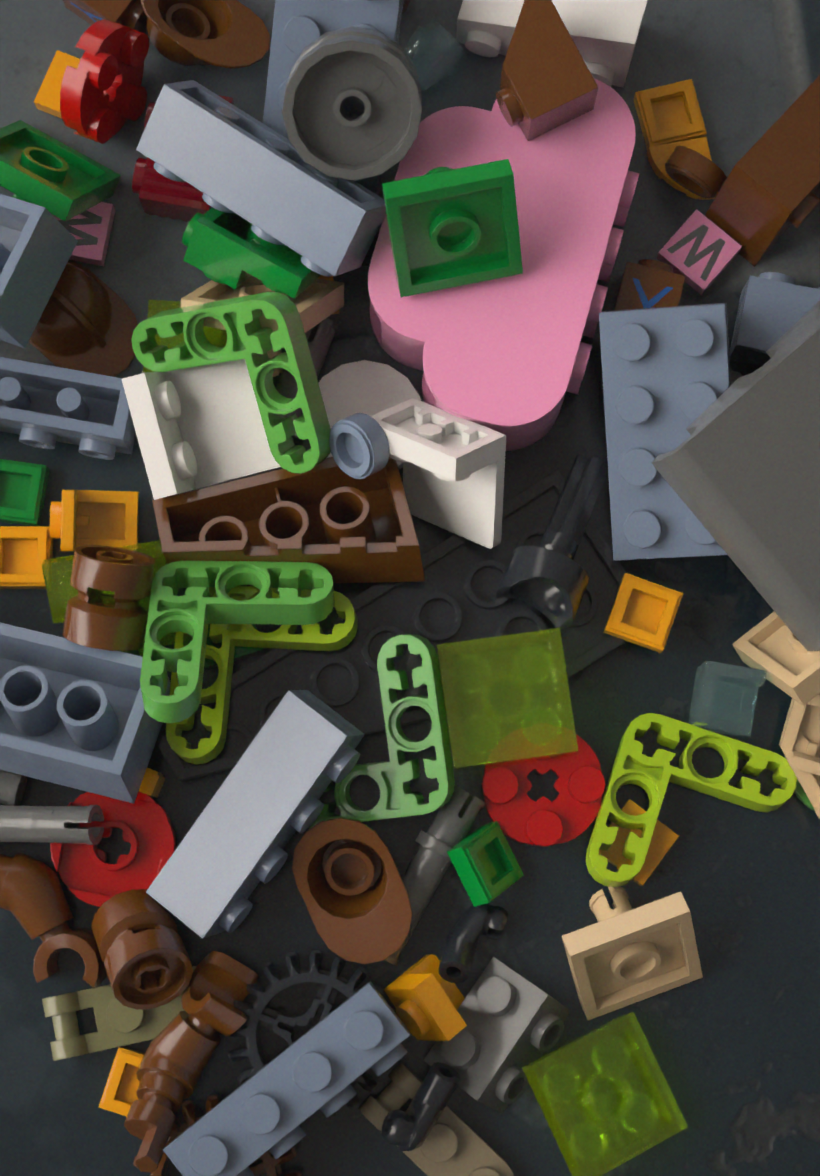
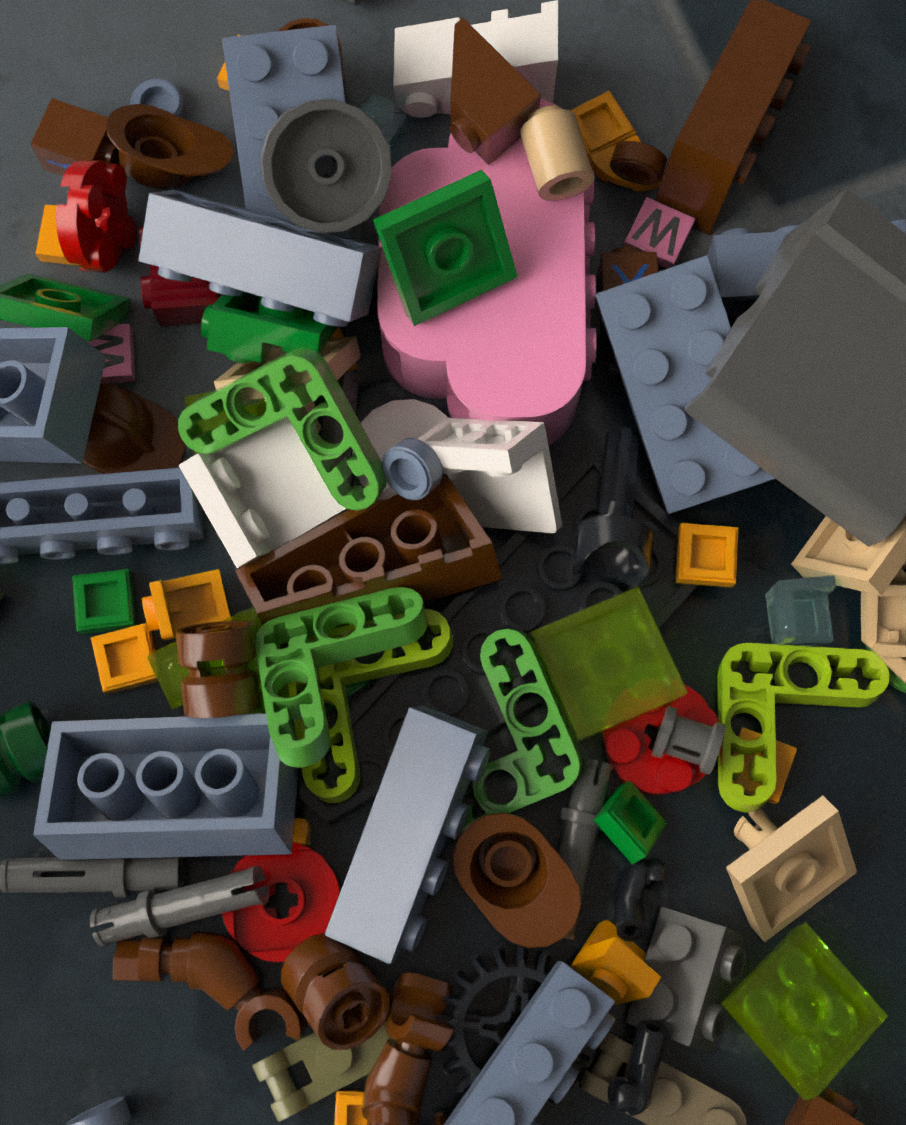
camera: 15 degrees left, 5 degrees down
none -> tan brick [520,105,594,201]
none -> dark grey bush [652,706,726,775]

